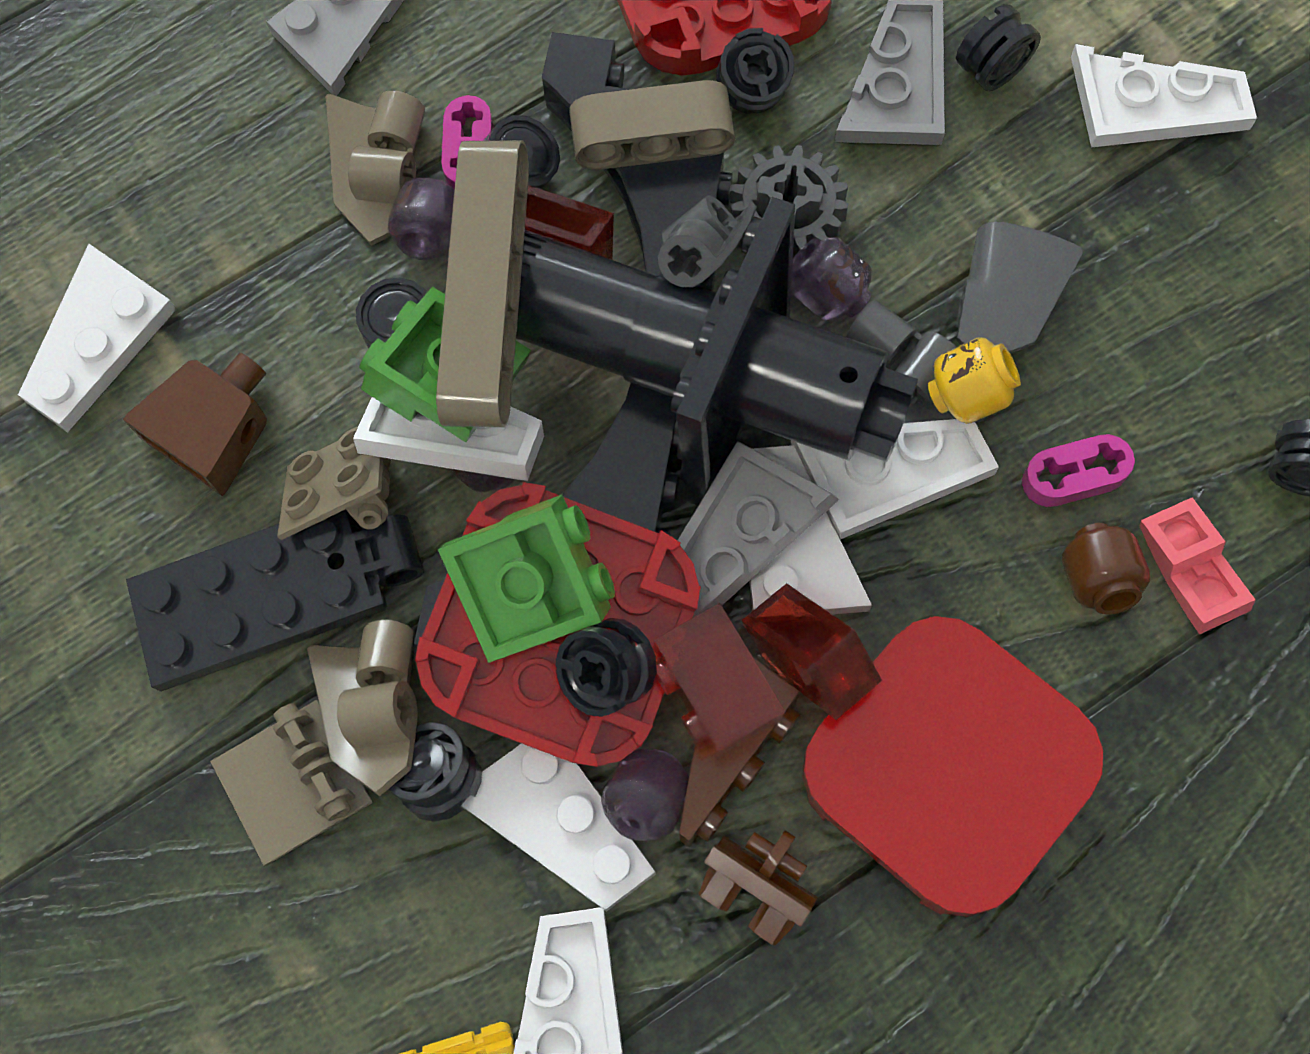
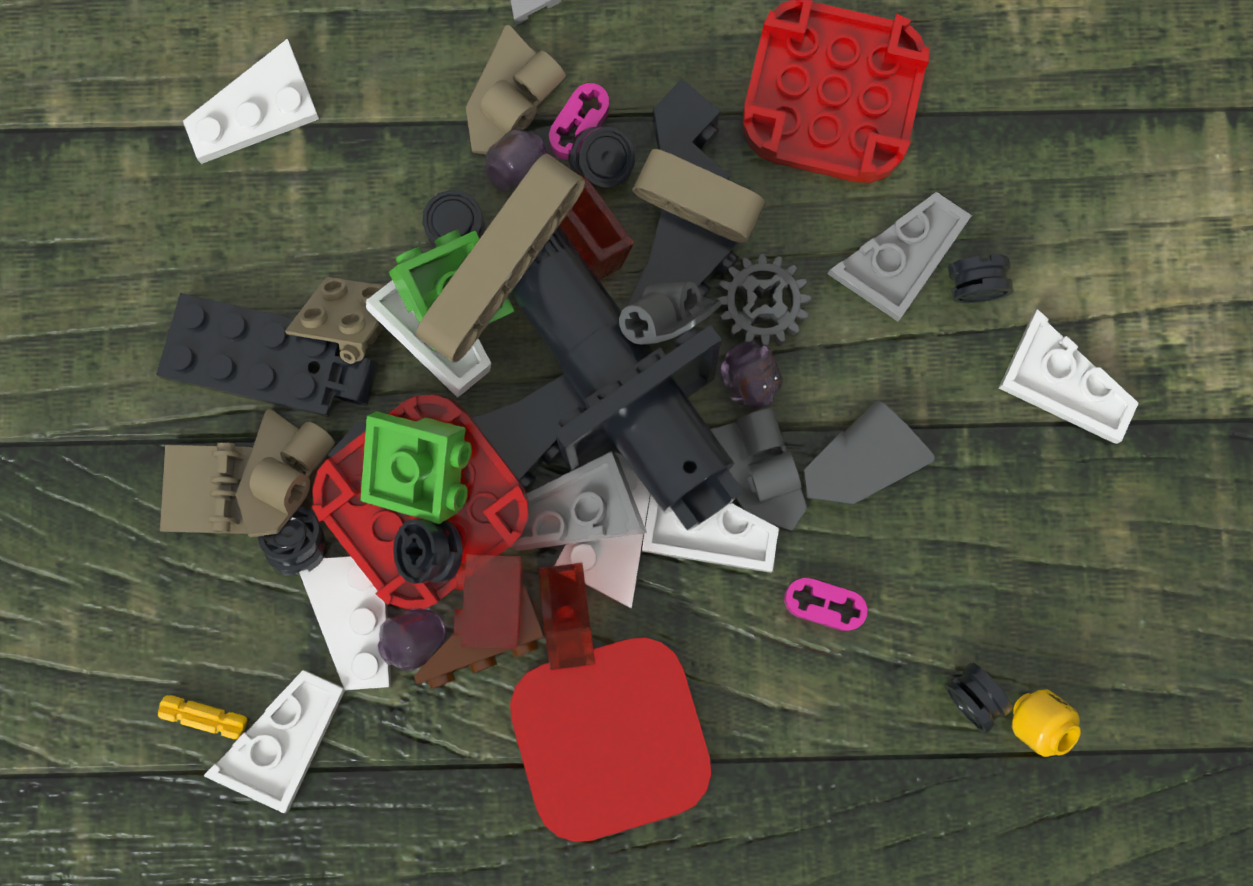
camera: 25 degrees right, 10 degrees up
reddish brown torso [123,353,267,496] -> none
reddish brown hips [699,830,818,946] -> none
black wheel [716,28,794,114] -> none
yellow head [928,337,1021,424] -> none
reddish brown head [1062,523,1150,615] -> none
coral slope [1140,497,1256,634] -> none

